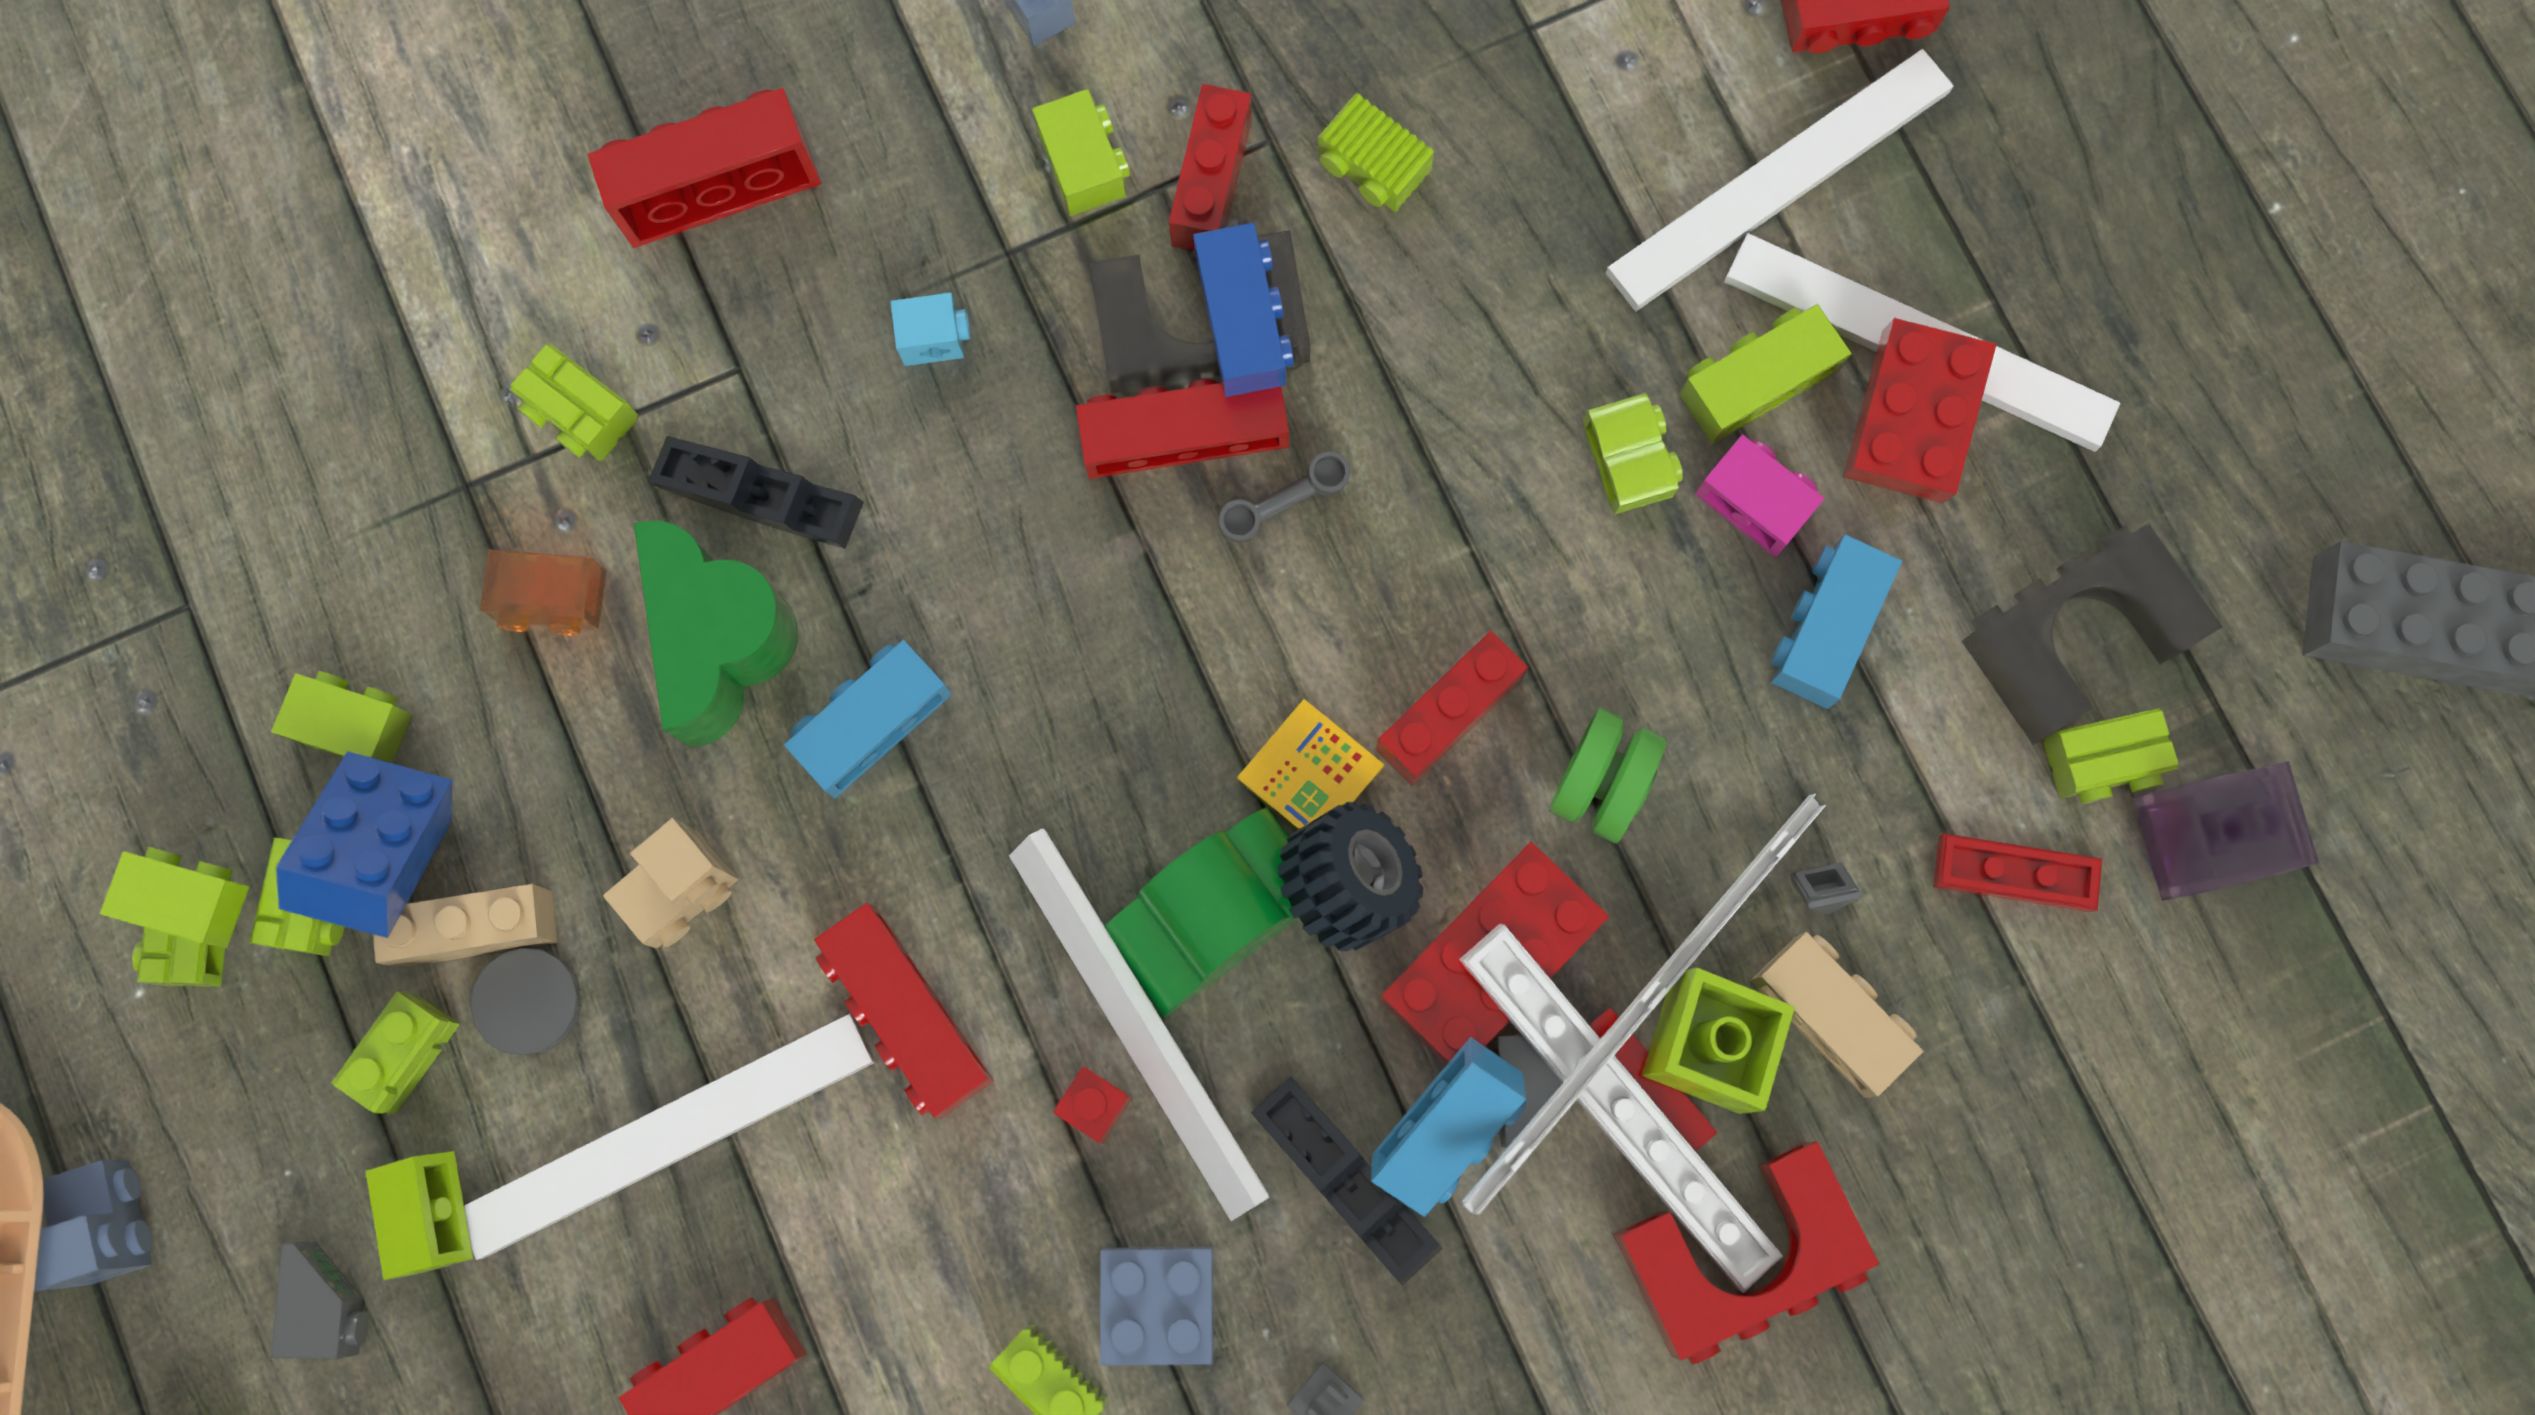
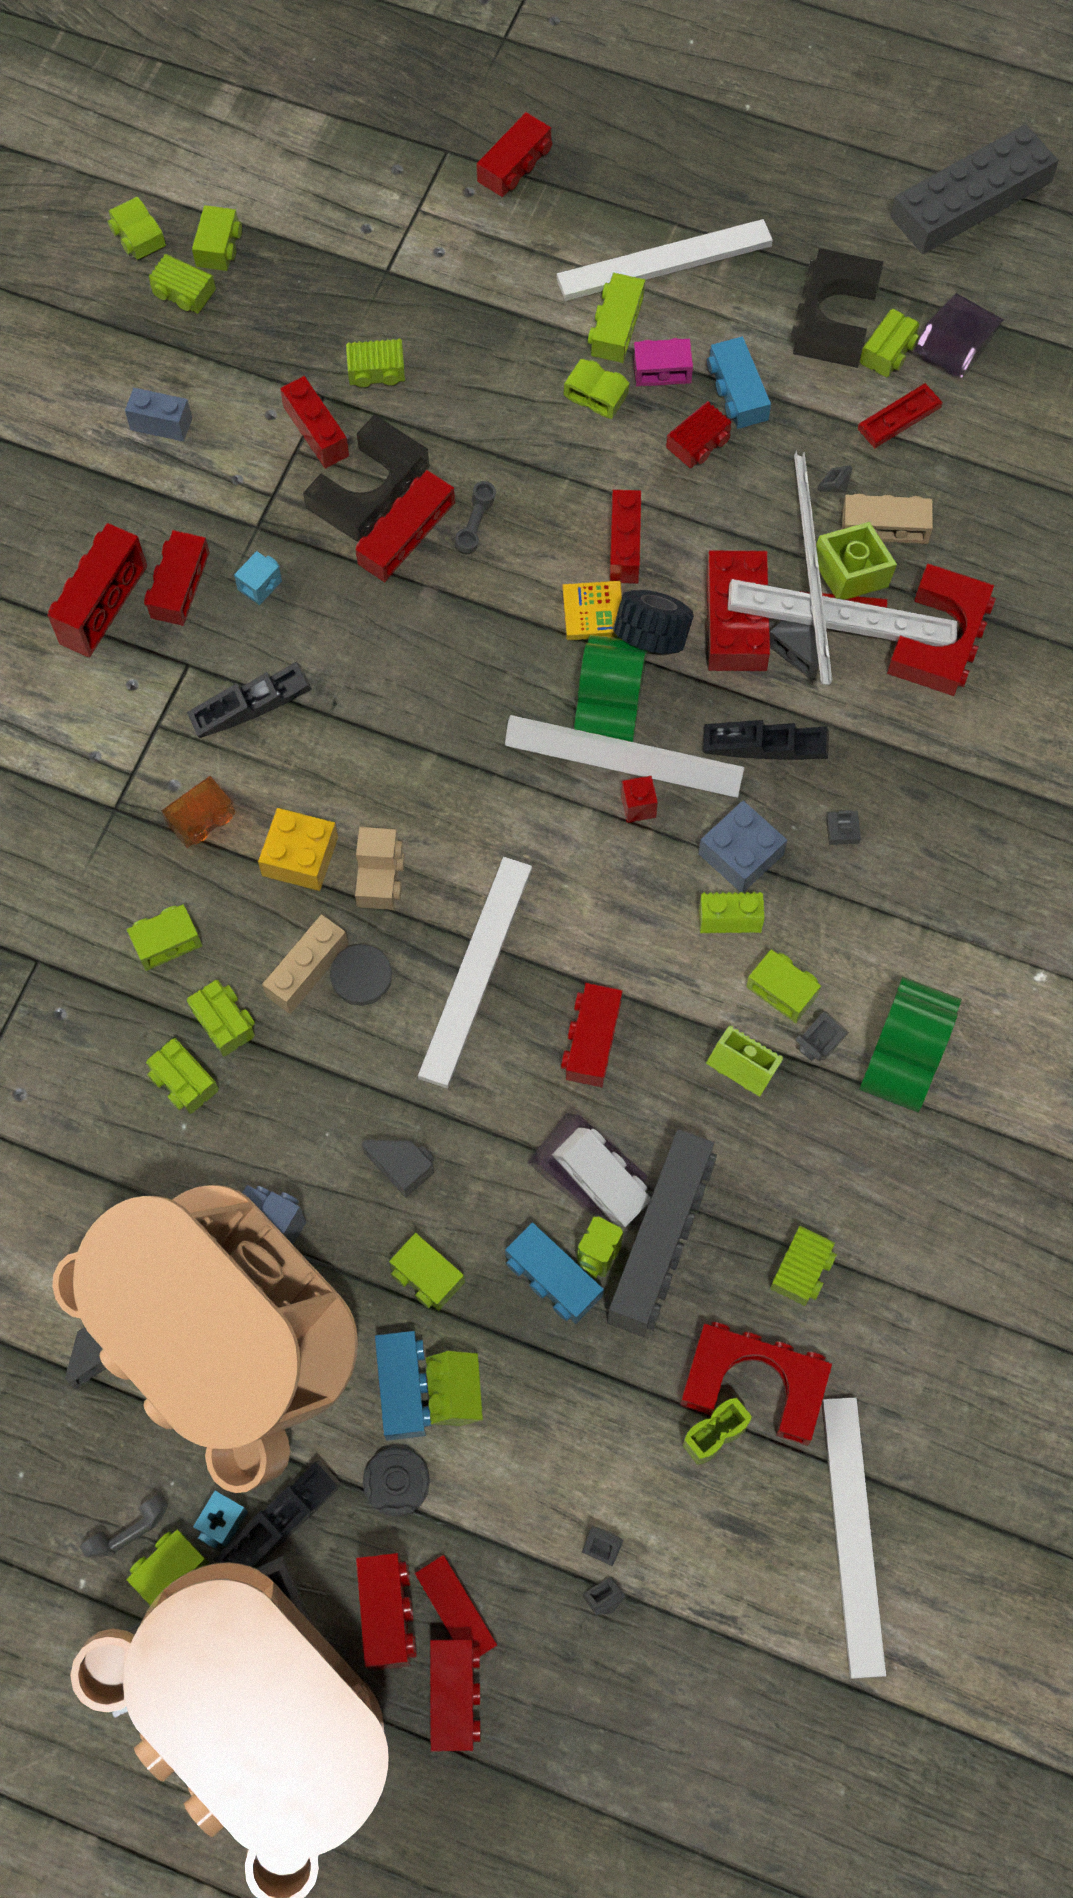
camera: 45 degrees left, 10 degrees down
lime brick [99,846,250,948] -> none
blue brick [276,751,452,938] -> none
lime brick [331,991,460,1114] -> none
lime brick [365,1151,473,1281] -> none
lime brick [510,343,639,461] -> none
green brick [634,521,798,748] -> none
dark azure brick [784,639,952,799] -> none
red brick [813,902,994,1119] -> none
lime brick [1032,89,1130,217] -> none
blue brick [1193,222,1294,397] -> none
dark azure brick [1371,1037,1527,1217] -> none
bright green wheel [1548,706,1667,844] -> none
white tile [1605,49,1954,312] -> none
red brick [1843,318,1997,503] -> none
none -> red brick [144,530,210,626]
none -> yellow brick [258,808,338,891]
none -> red brick [666,401,731,469]

